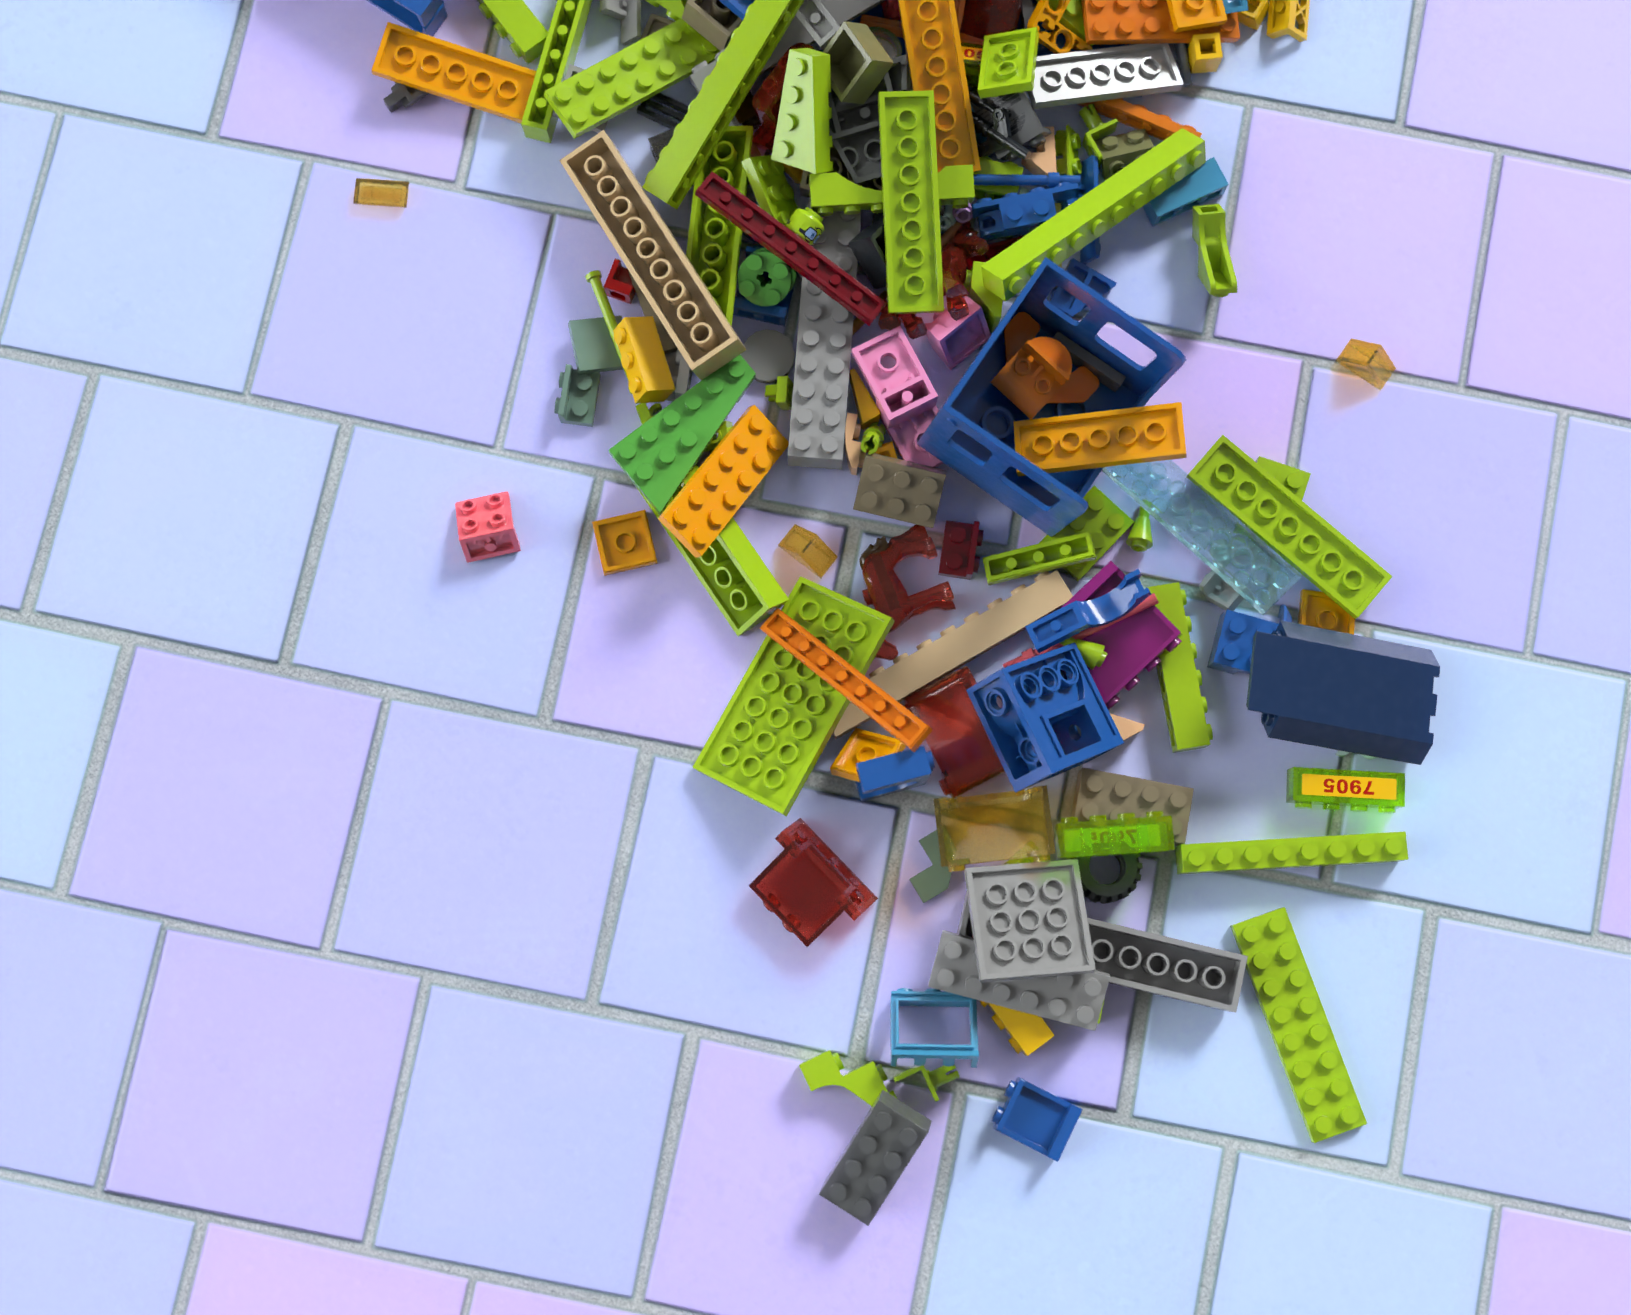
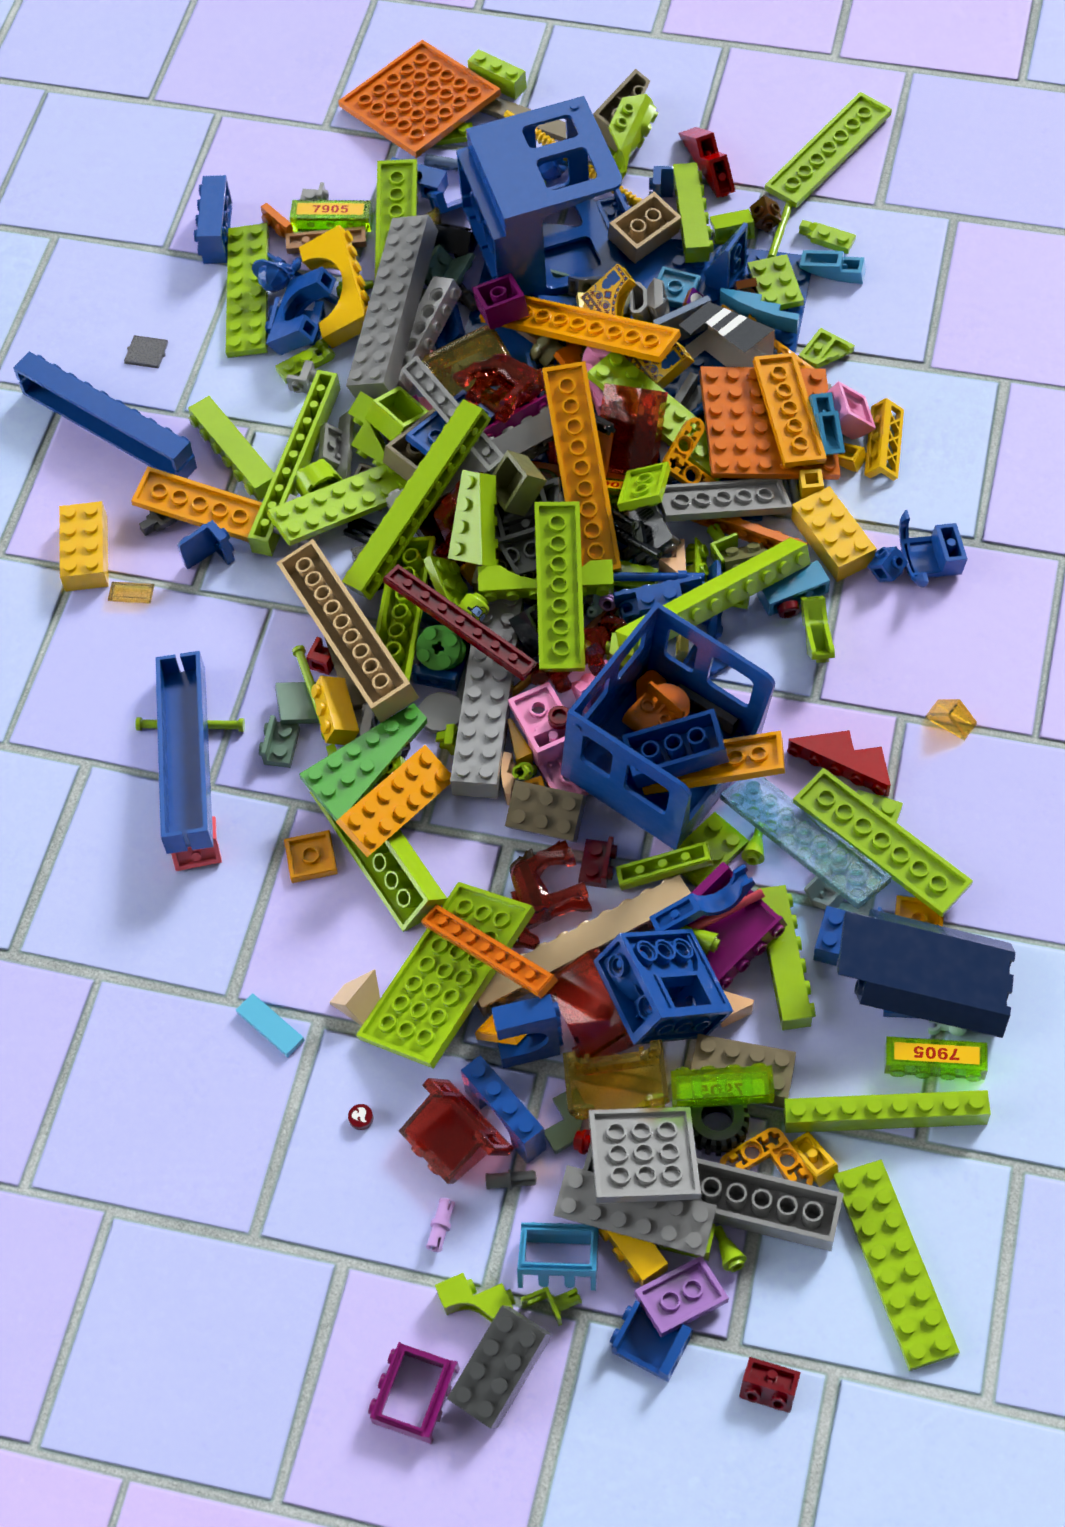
camera: 10 degrees right, 20 degrees down
clear yellow slope [778,524,838,578] -> none
none -> yellow brick [59,501,109,592]
none -> lime bar [135,717,245,732]
none -> blue piece [155,651,213,854]
none -> blue bracket [177,520,235,569]
none -> medium azure tile [236,993,305,1058]
none -> lime brick [295,459,343,496]
none -> tan slope [329,969,380,1026]
none -> dark red tile [348,1104,374,1130]
none -> magenta window [368,1342,460,1444]
none -> lavender pin [426,1198,455,1252]
none -> blue arch [461,1055,547,1164]
none -> dark grey axle [485,1169,537,1190]
none -> dark red tile [548,706,569,730]
none -> red plate [573,1129,591,1155]
none -> blue brick [622,708,730,788]
none -> medium lavender plate [634,1256,729,1338]
none -> lime cone [714,1225,747,1272]
none -> light orange beam [720,1127,813,1186]
none -> dark red bracket [739,1357,801,1413]
none -> dark red tile [777,600,801,618]
none -> red slope [787,730,891,796]
none -> yellow slope [790,1131,839,1187]
none -> yellow brick [791,486,877,582]
none -> blue brick [867,546,908,582]
none -> blue piece [899,510,968,588]

